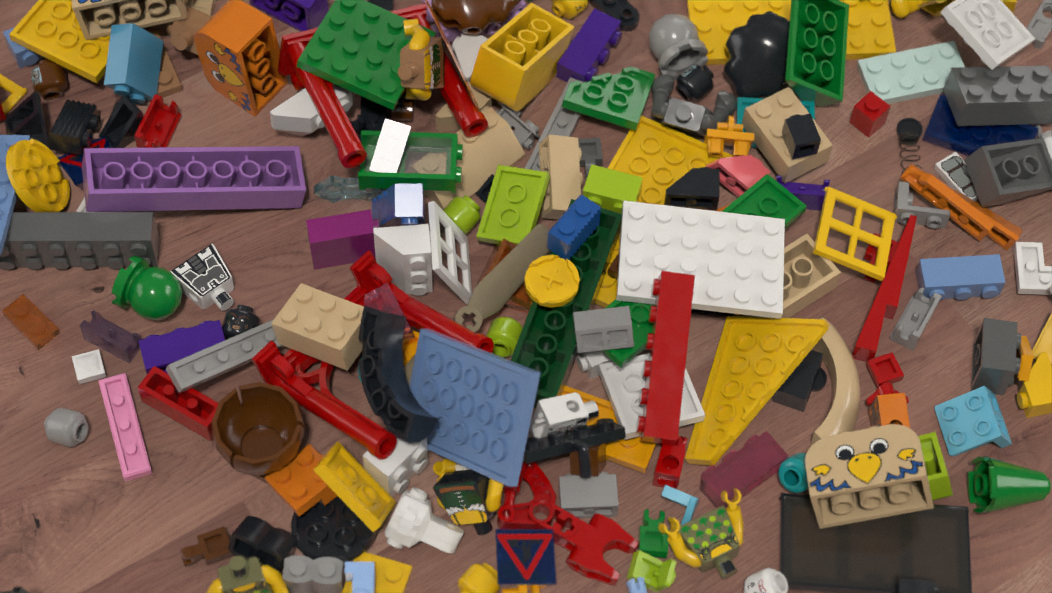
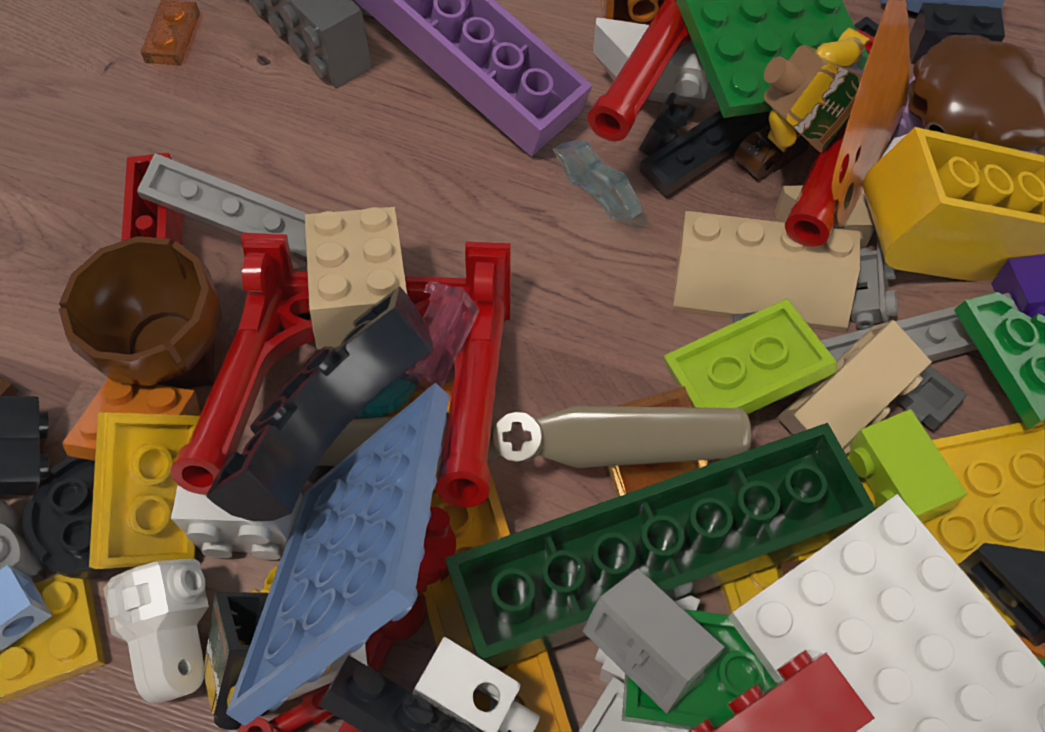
camera: 55 degrees right, 0 degrees up
light grey head [44,408,88,447] -> none
white tile [72,349,106,384] -> none
hinge [80,310,143,364] -> none
bright pink tile [98,373,152,482] -> none
green tile [111,255,183,321] -> none
dark purple brick [138,320,225,374] -> none
torso [170,244,234,311] -> none
black head [222,305,260,340] -> none
magenta brick [306,209,379,270] -> none
green door [358,130,463,193] -> none
tile [369,118,411,173] -> none
blue wedge [372,183,425,228] -> none
white slope [373,224,433,296] -> none
white window [428,201,472,304] -> none
lime head [443,195,481,235] -> none
lime head [486,317,523,358] -> none
yellow tile [524,254,580,308] -> none
blue brick [547,195,601,260] -> none

